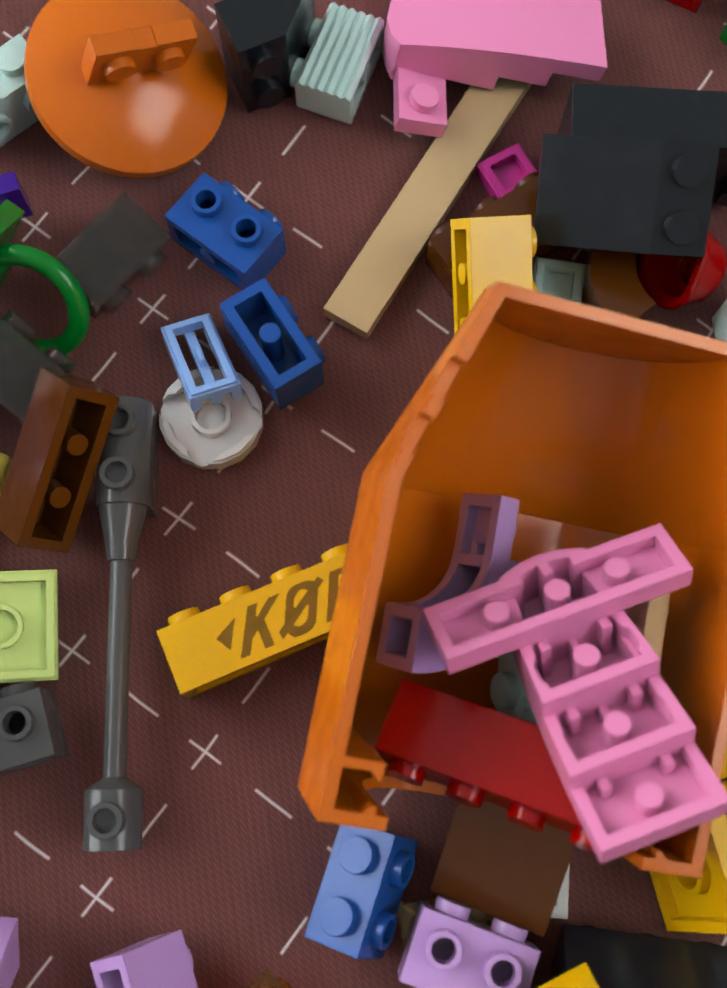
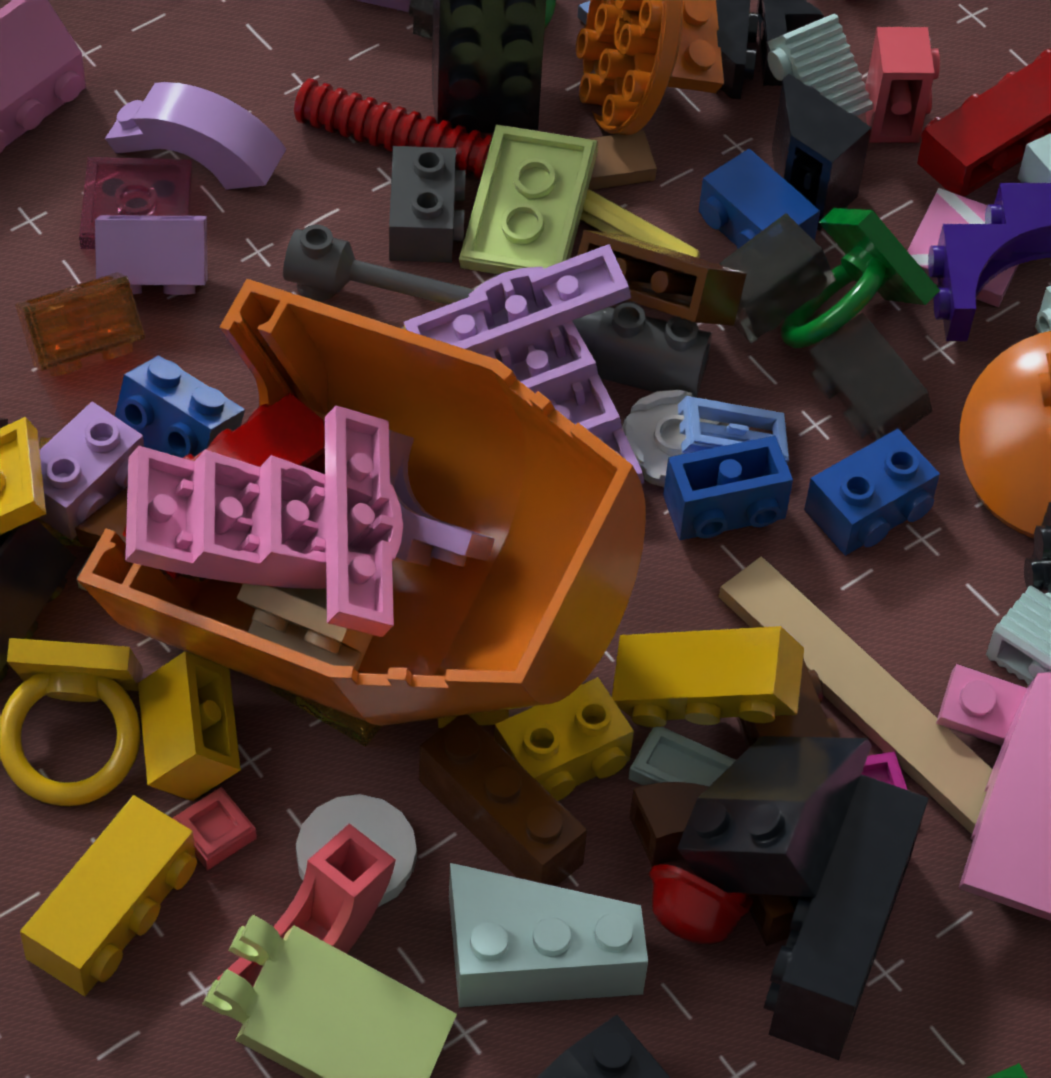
camera: 105 degrees right, 20 degrees down
none -> lavender slope [404,244,645,484]

